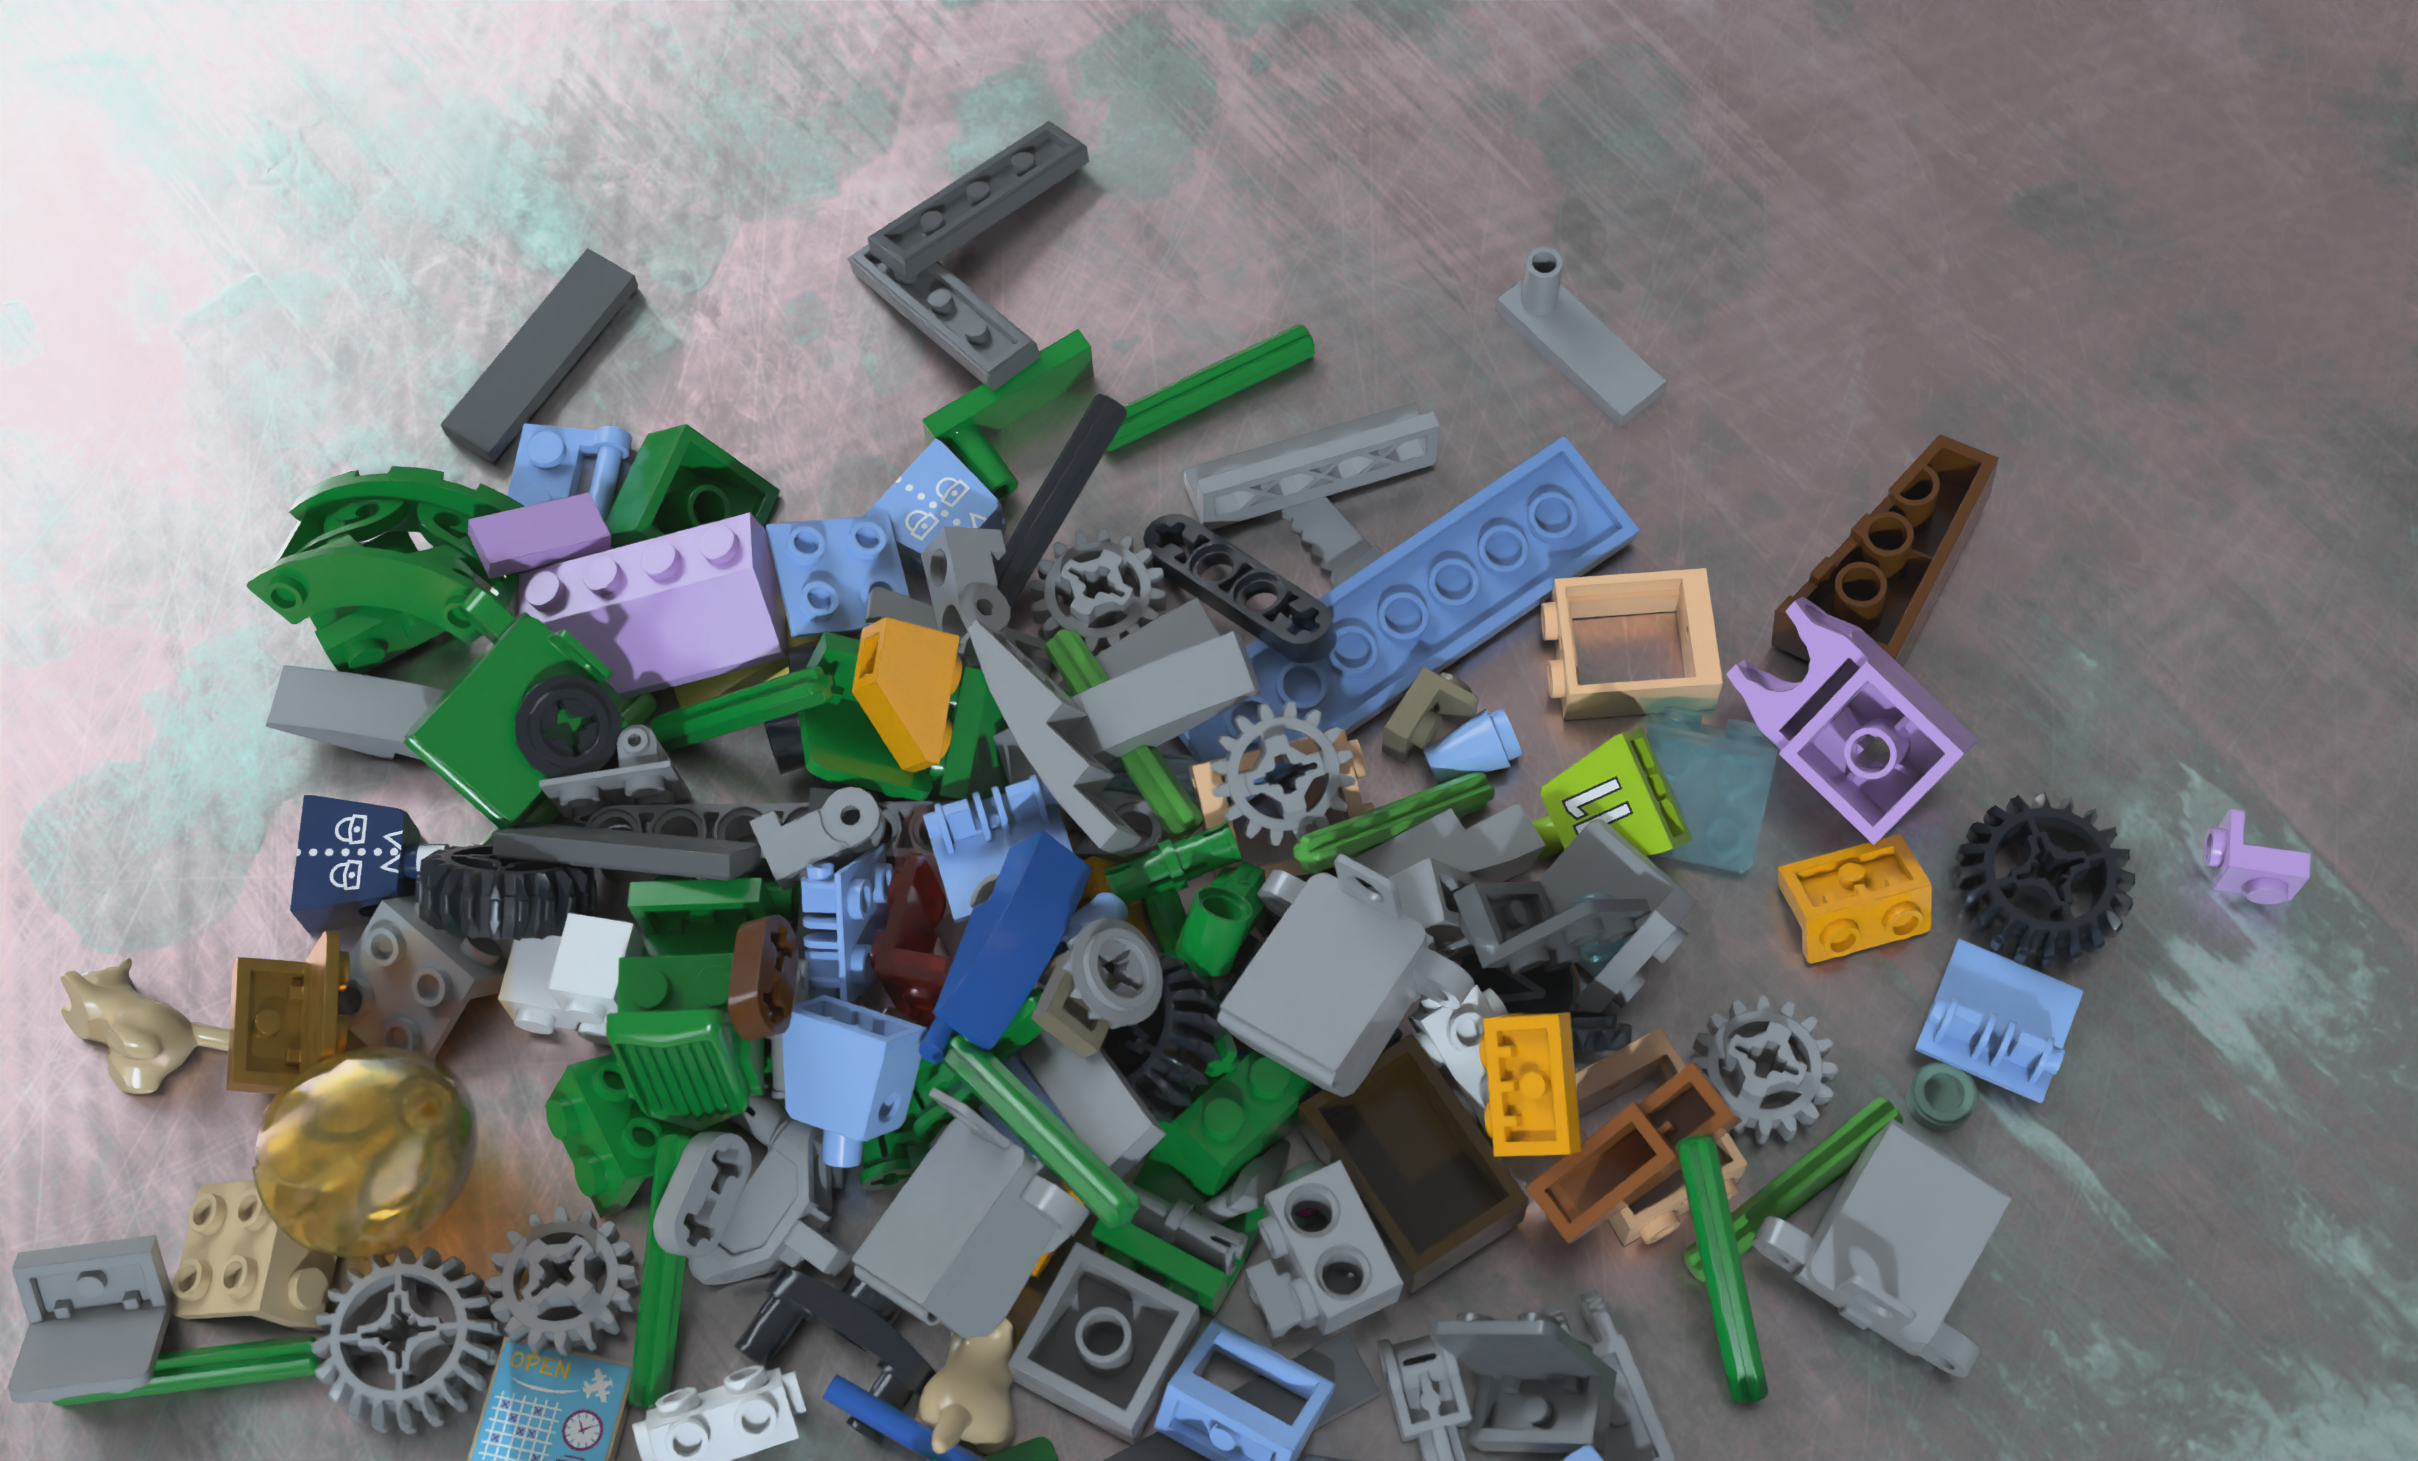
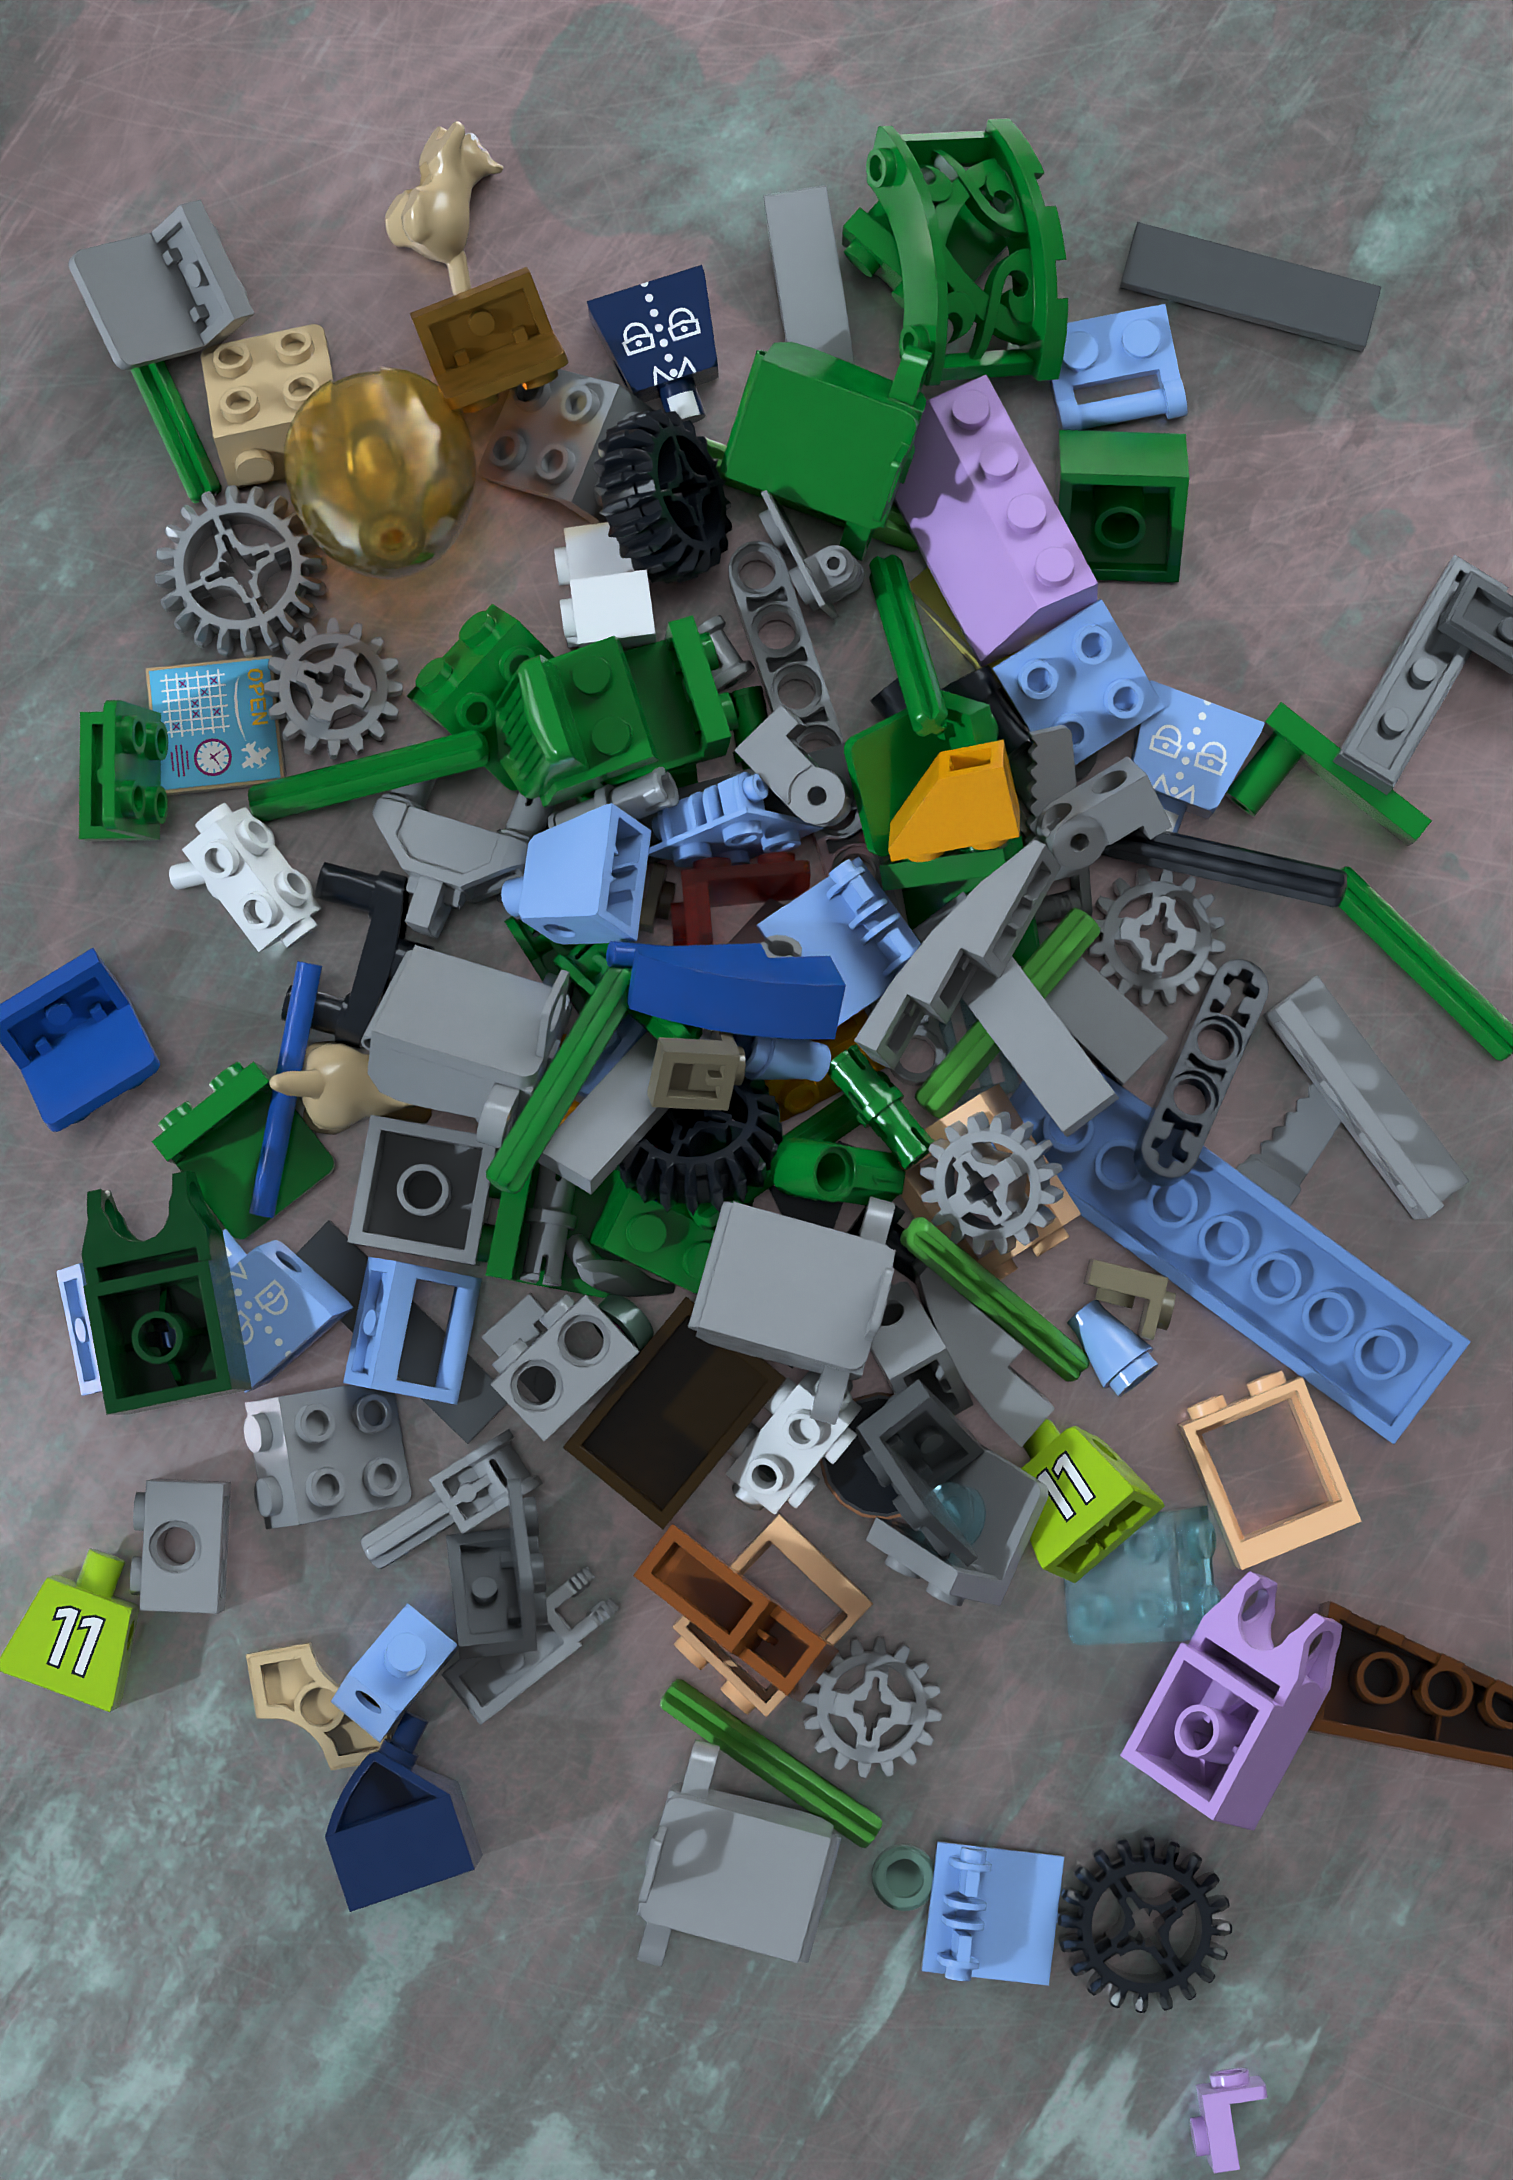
camera: 70 degrees right, 20 degrees up
lavender tile [468,492,611,579] -> none
dark grey tile [493,822,761,880] -> none
black gear [513,675,620,778] -> none
light grey beam [653,1131,752,1258] -> none
reddish brown beam [728,915,798,1041] -> none
light grey gear [1062,918,1163,1029] -> none
light orange bracket [1479,1012,1581,1157] -> none
black gear [1537,1011,1632,1053] -> none
green axle [1677,1134,1769,1404] -> none
light orange bracket [1778,834,1932,964] -> none

